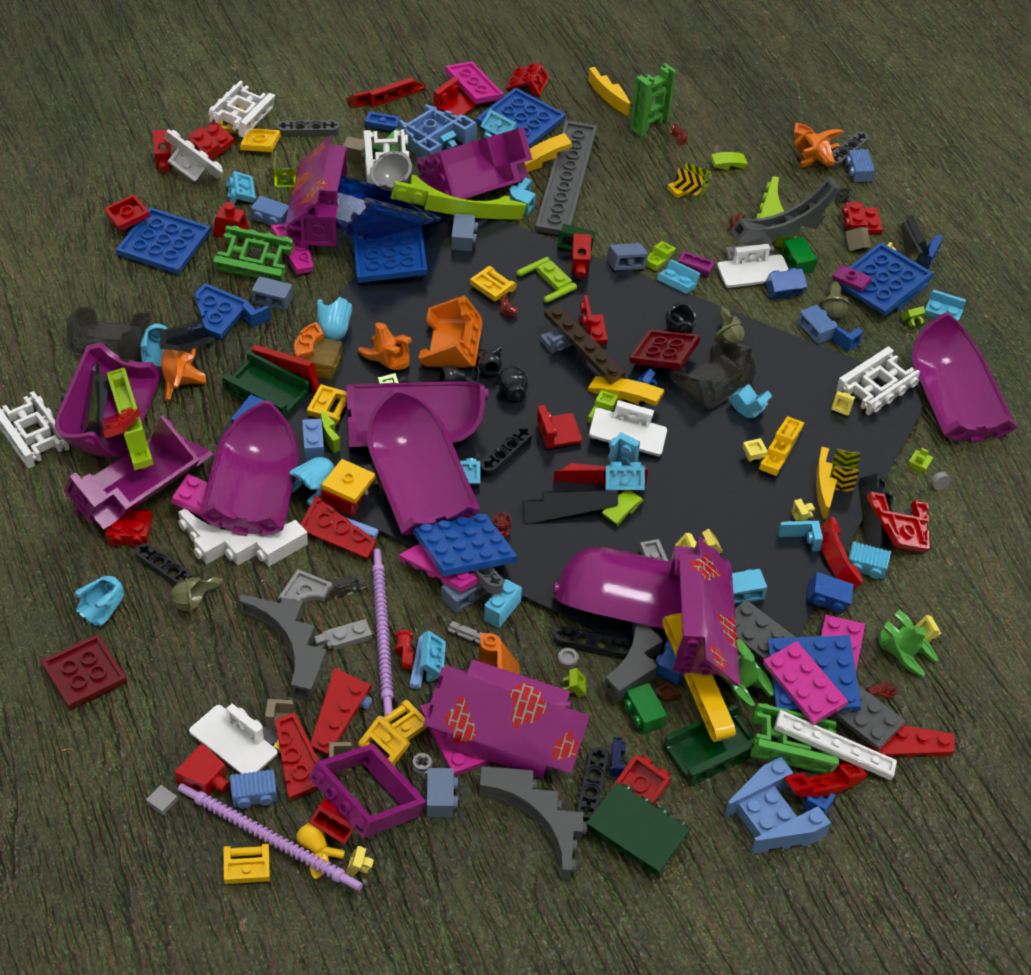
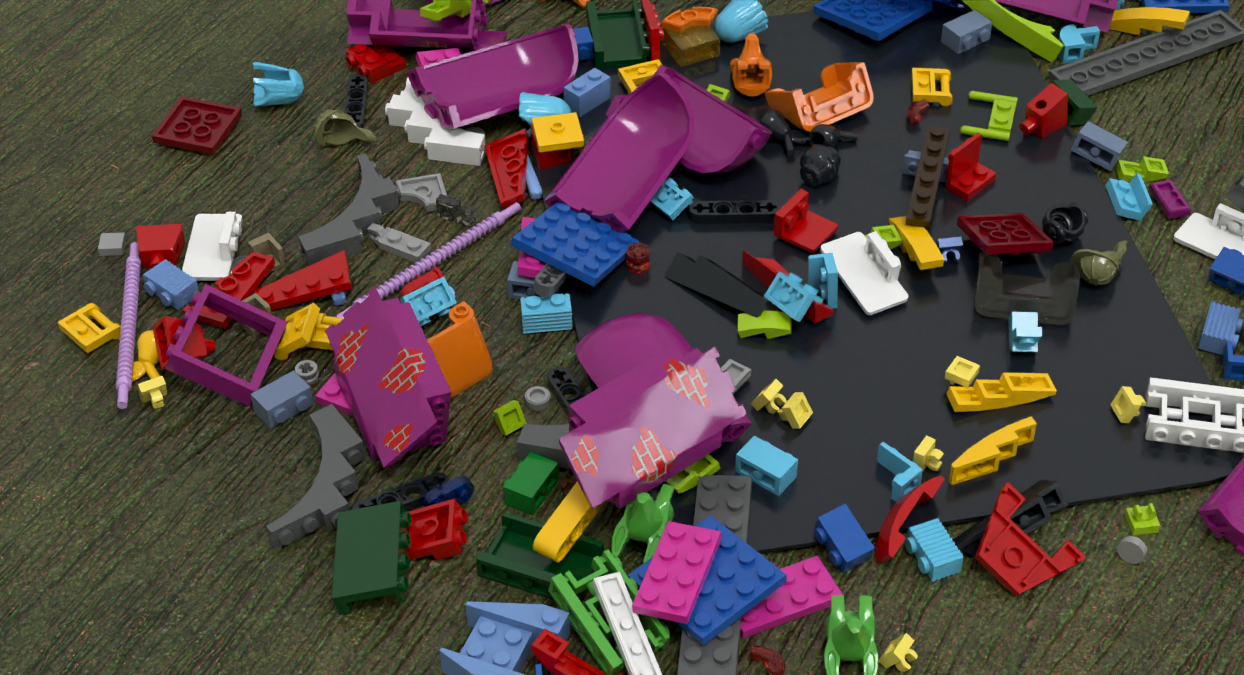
camera: 55 degrees right, 5 degrees down
lime slope [321,412,340,453] -> none
light grey axle [448,621,481,644] -> none
piece [830,449,860,492] -> none

